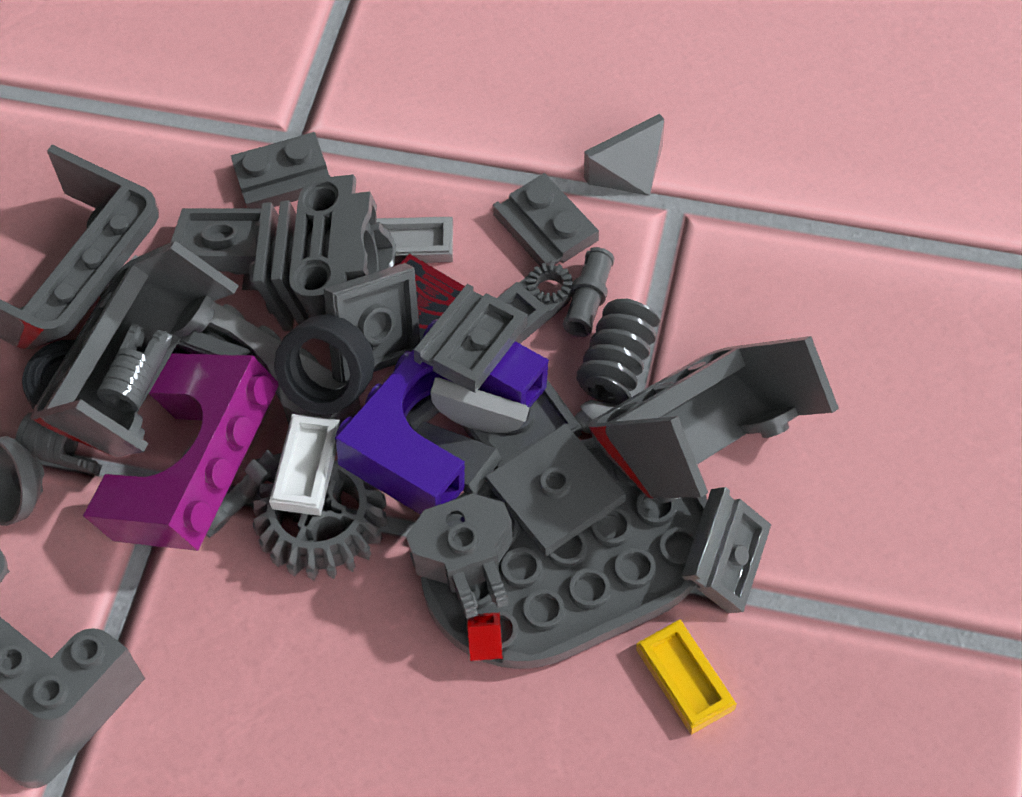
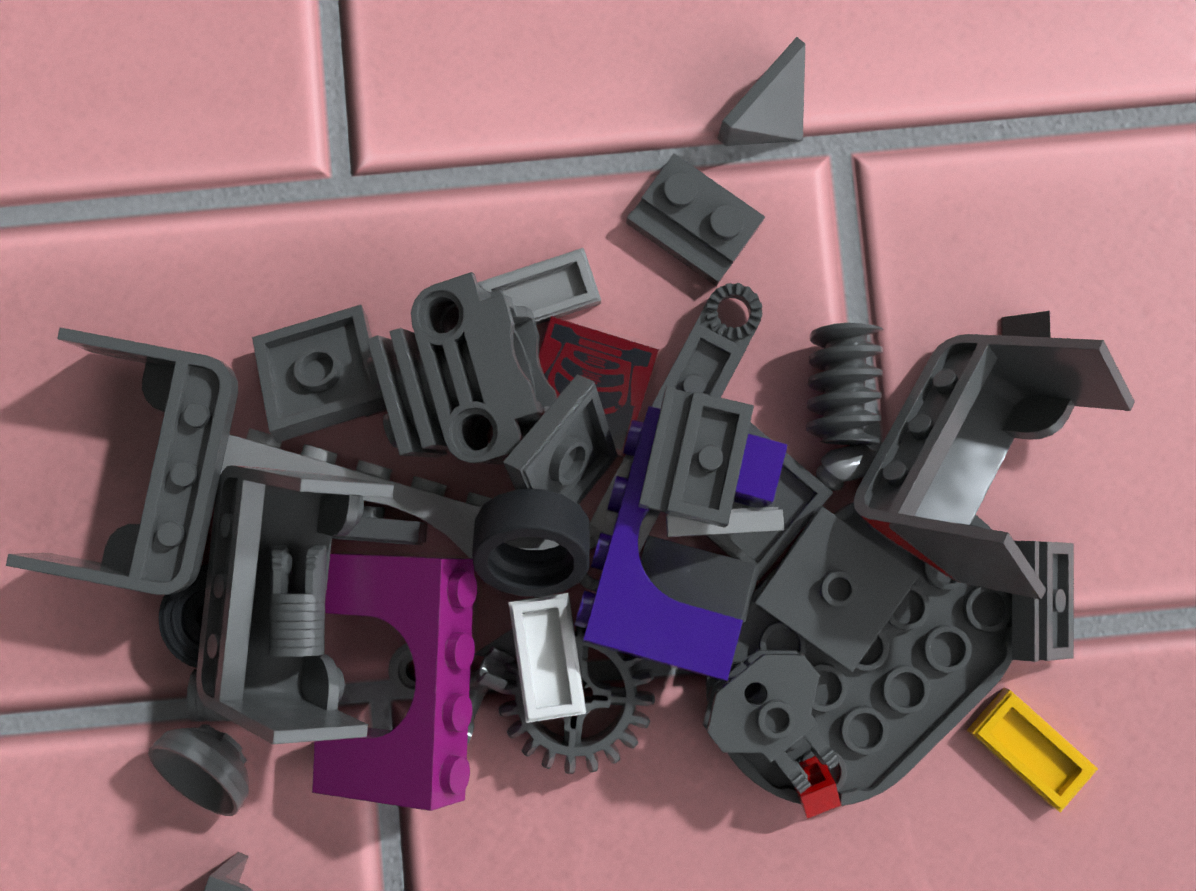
camera: 20 degrees left, 25 degrees up
dark grey plate [231,132,330,209] -> none
dark grey pin [563,247,615,337] -> none

